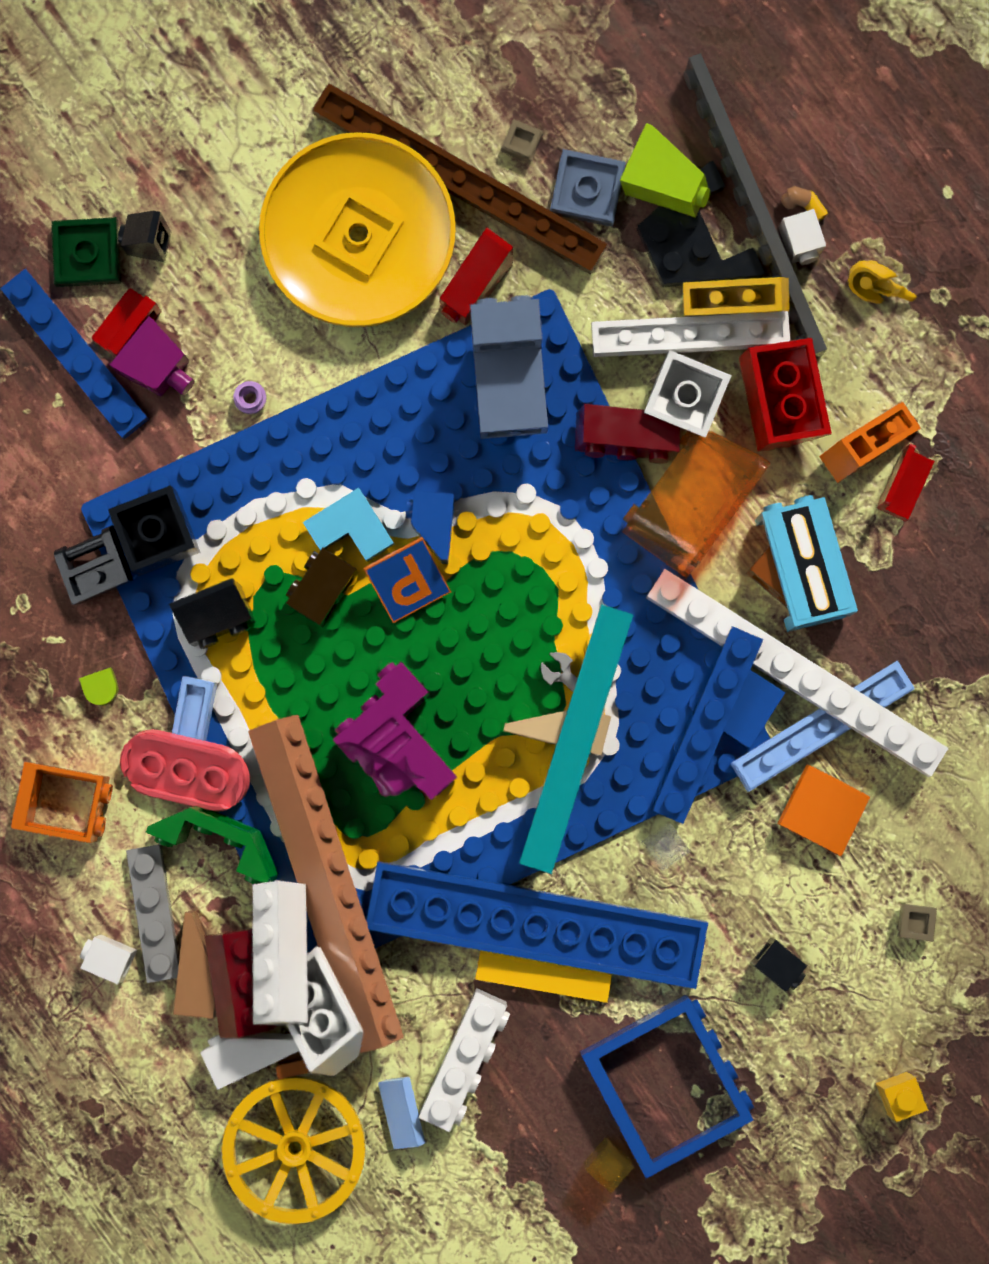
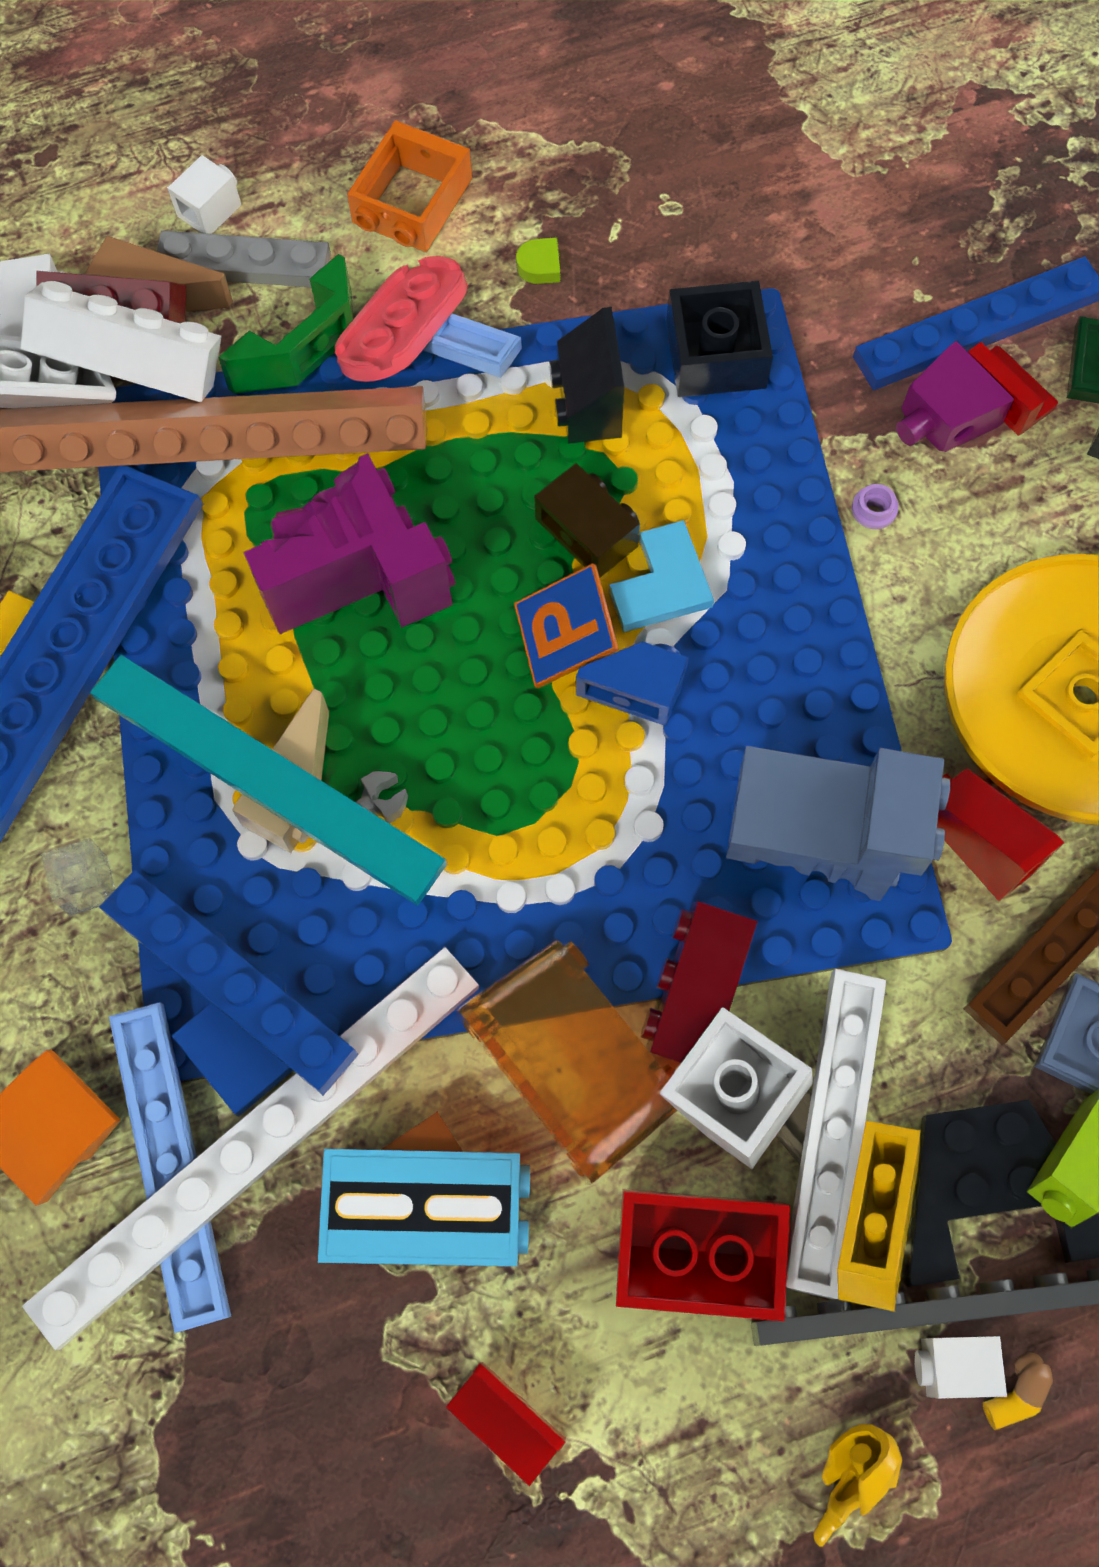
camera: 110 degrees right, 15 degrees down
black plate [54,525,134,605] -> none
orange slope [819,401,921,483] -> none

